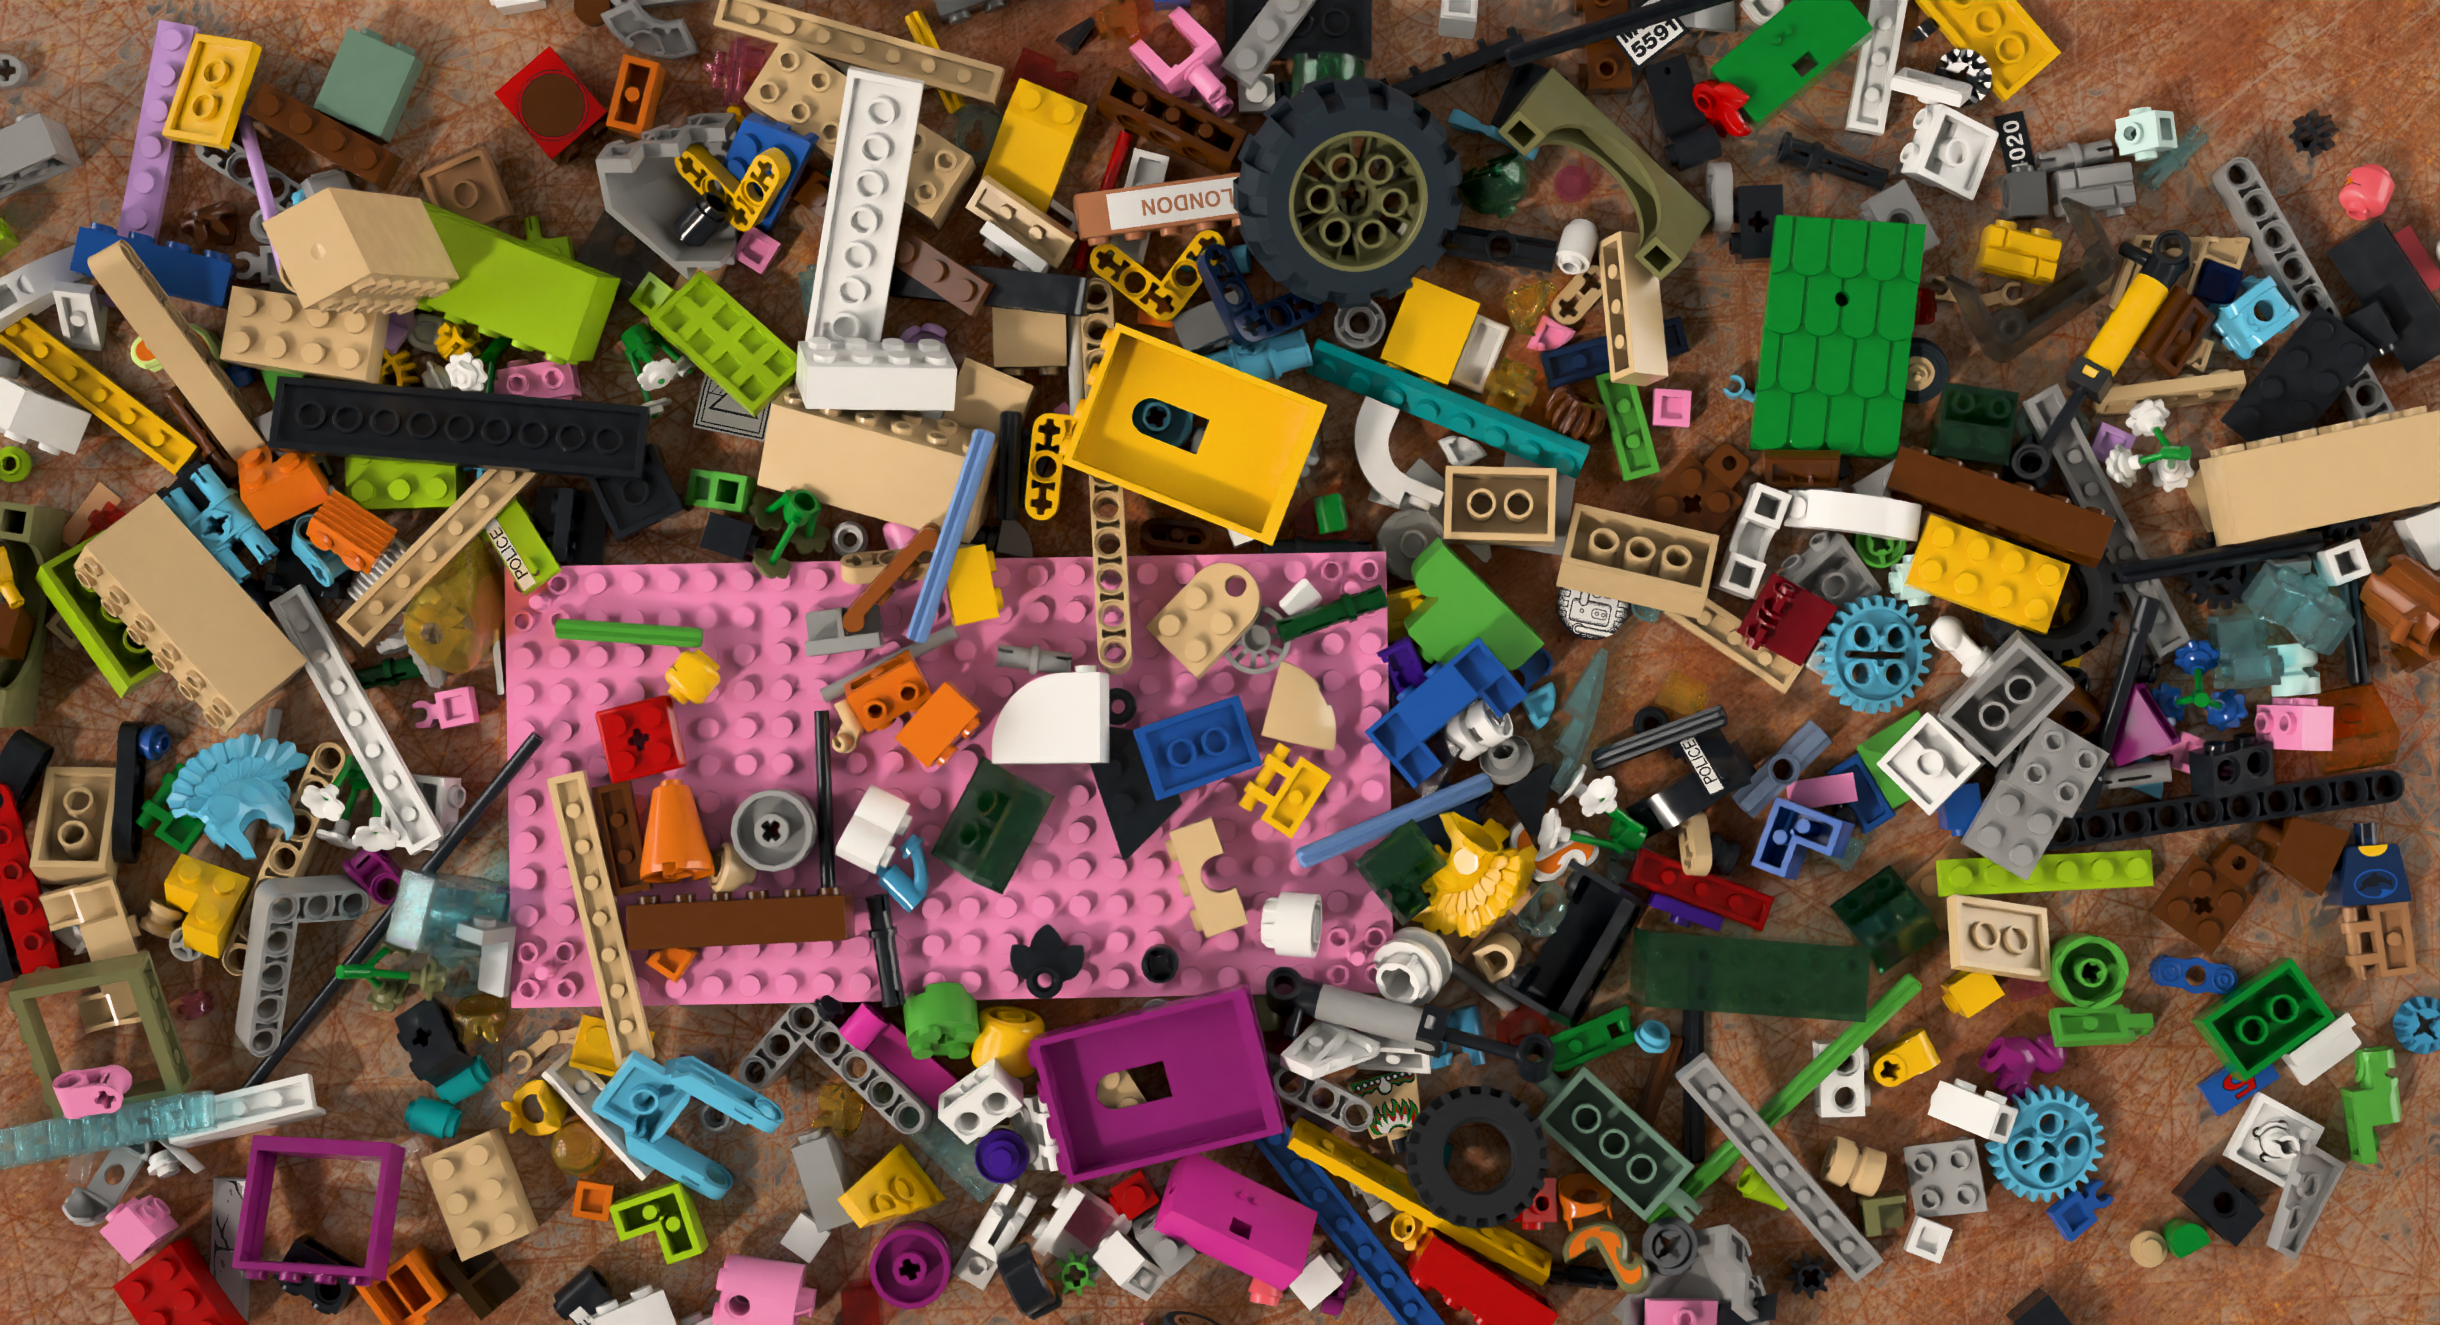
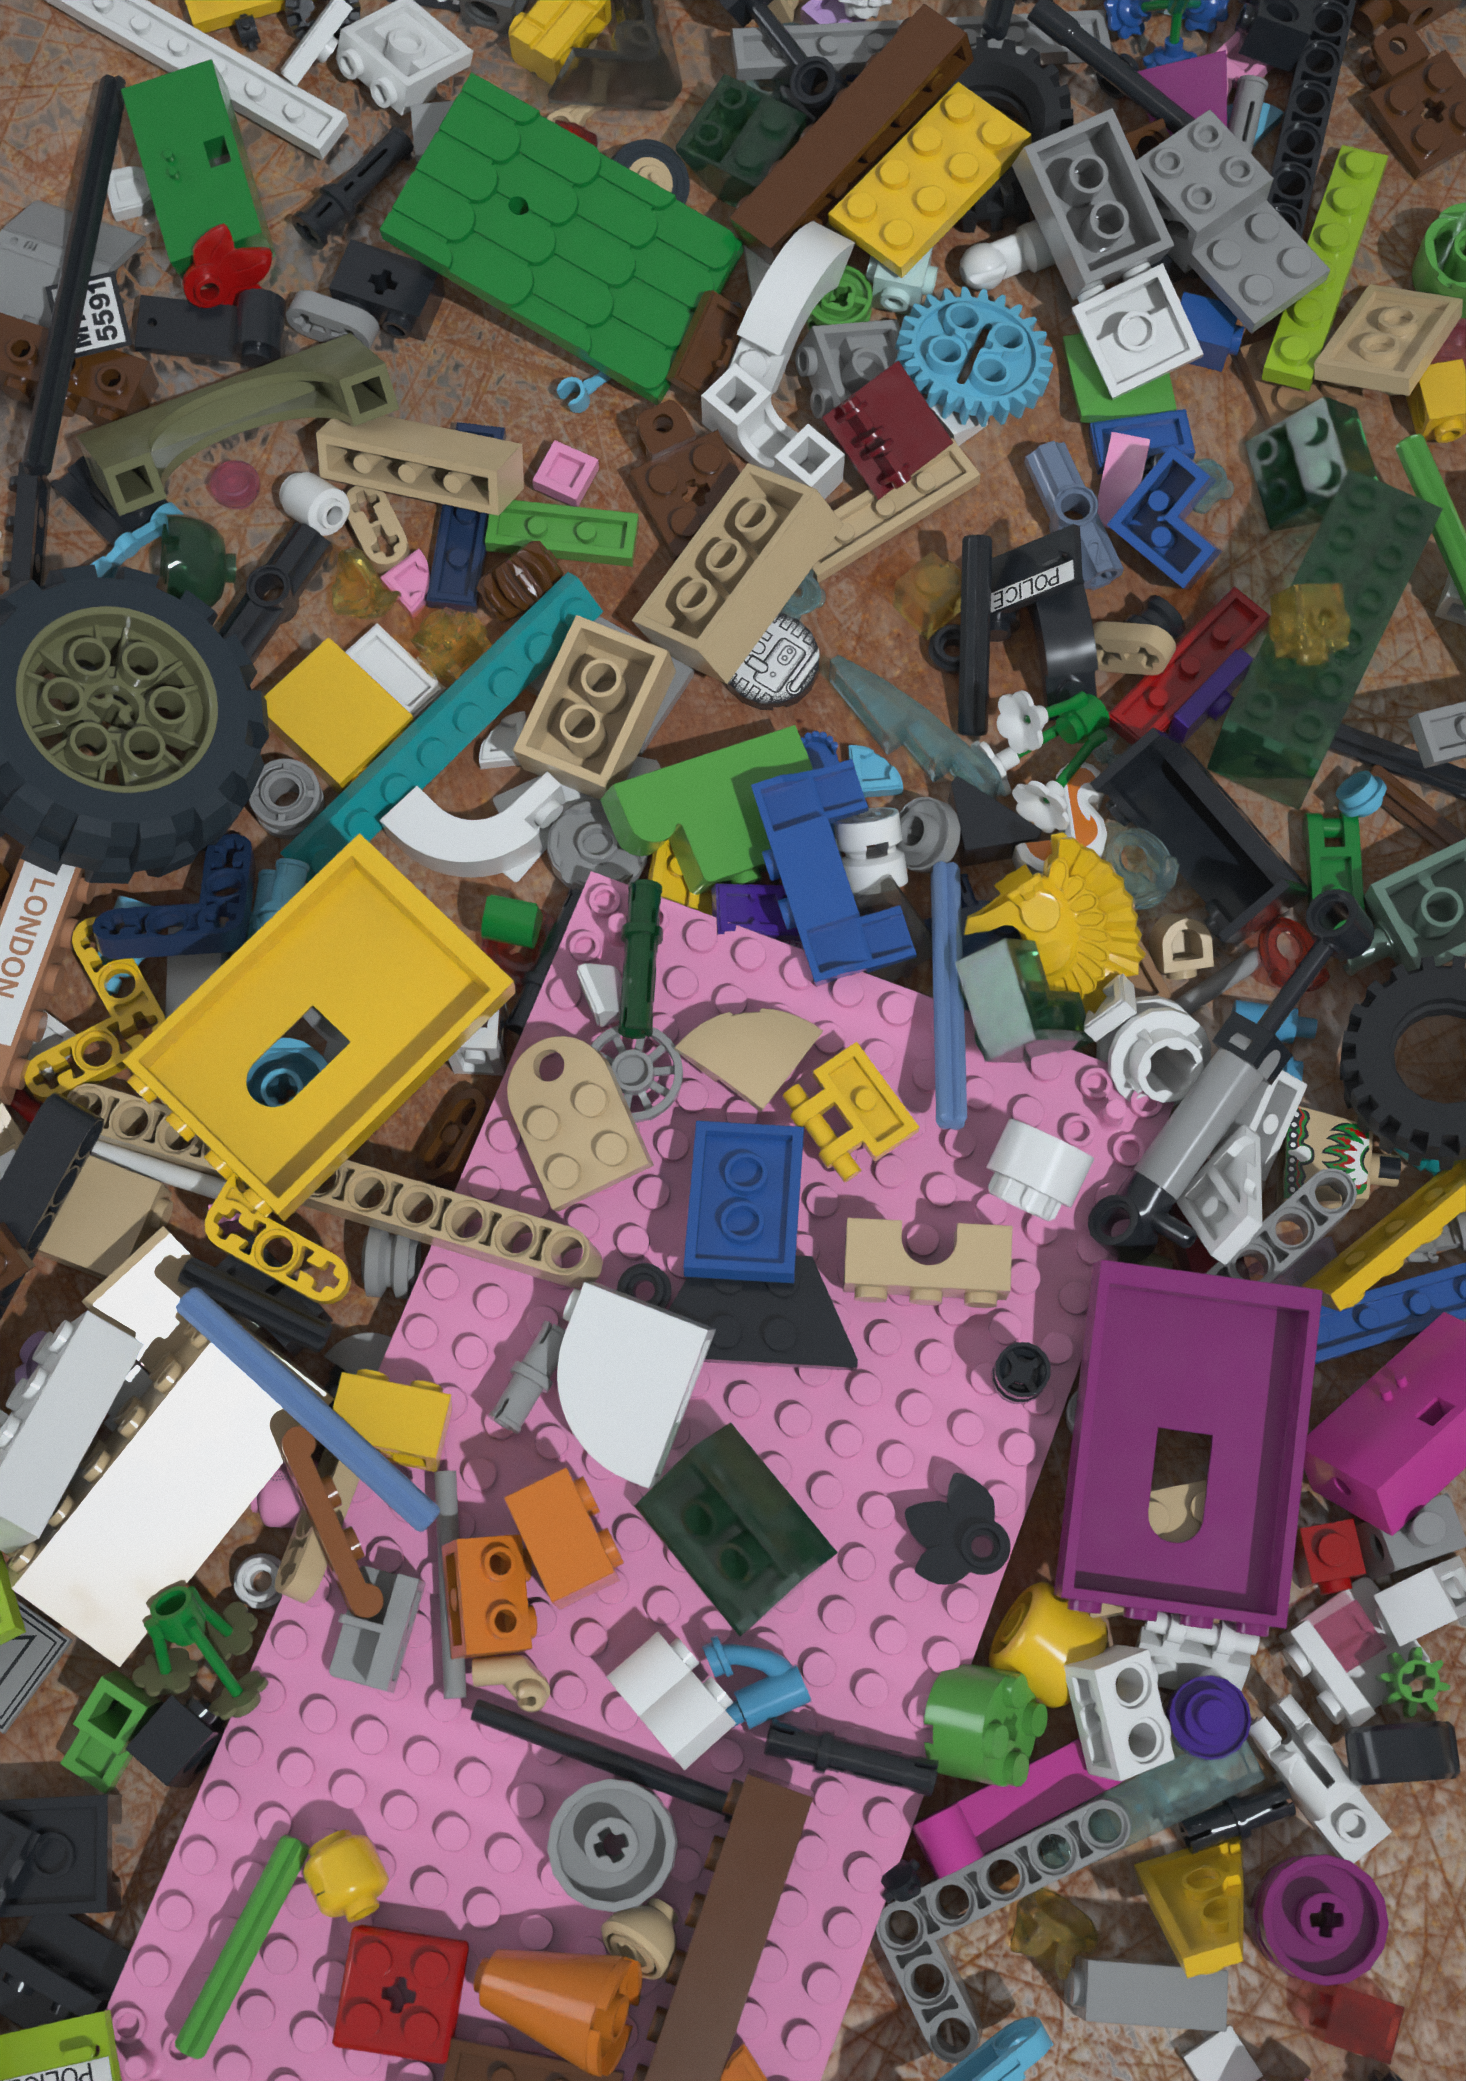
camera: 65 degrees left, 15 degrees down
none -> light grey wheel [361,1226,421,1299]
none -> white tile [1084,973,1137,1042]
none -> black pin [1178,1781,1296,1855]
none -> clear yellow brick [1269,583,1350,666]

